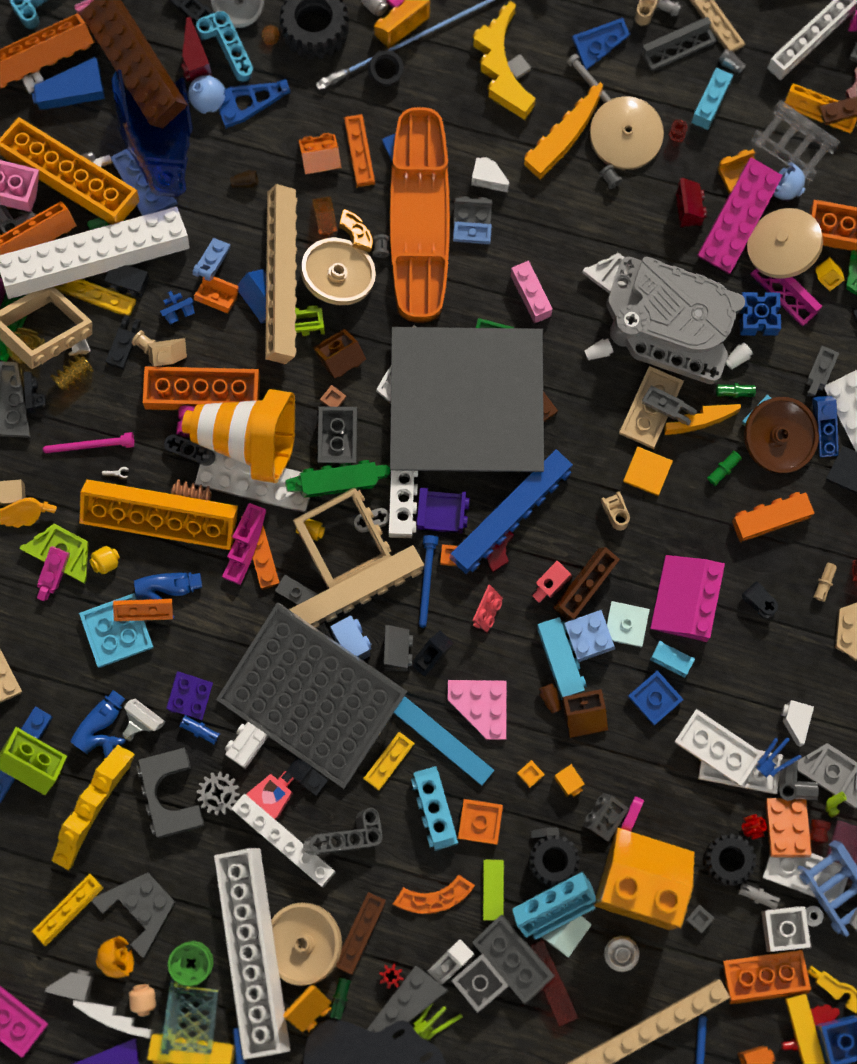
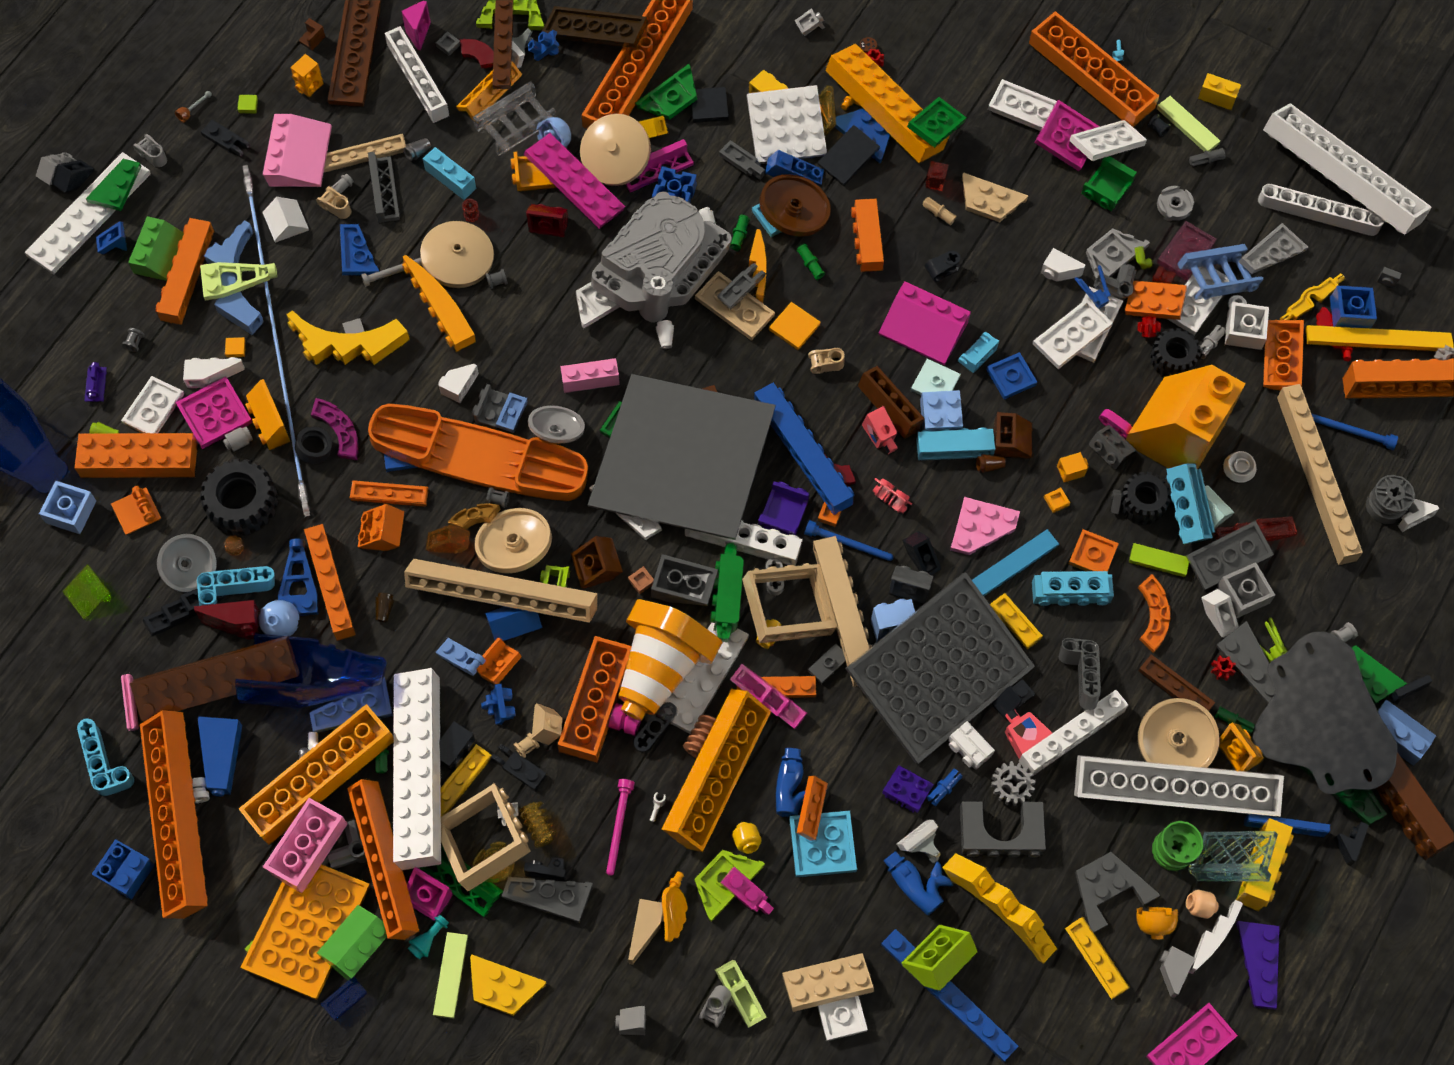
camera: 75 degrees left, 10 degrees down
none -> orange arch [304,524,356,641]
none -> magenta tile [311,398,359,460]
none -> light grey dish [528,406,585,444]

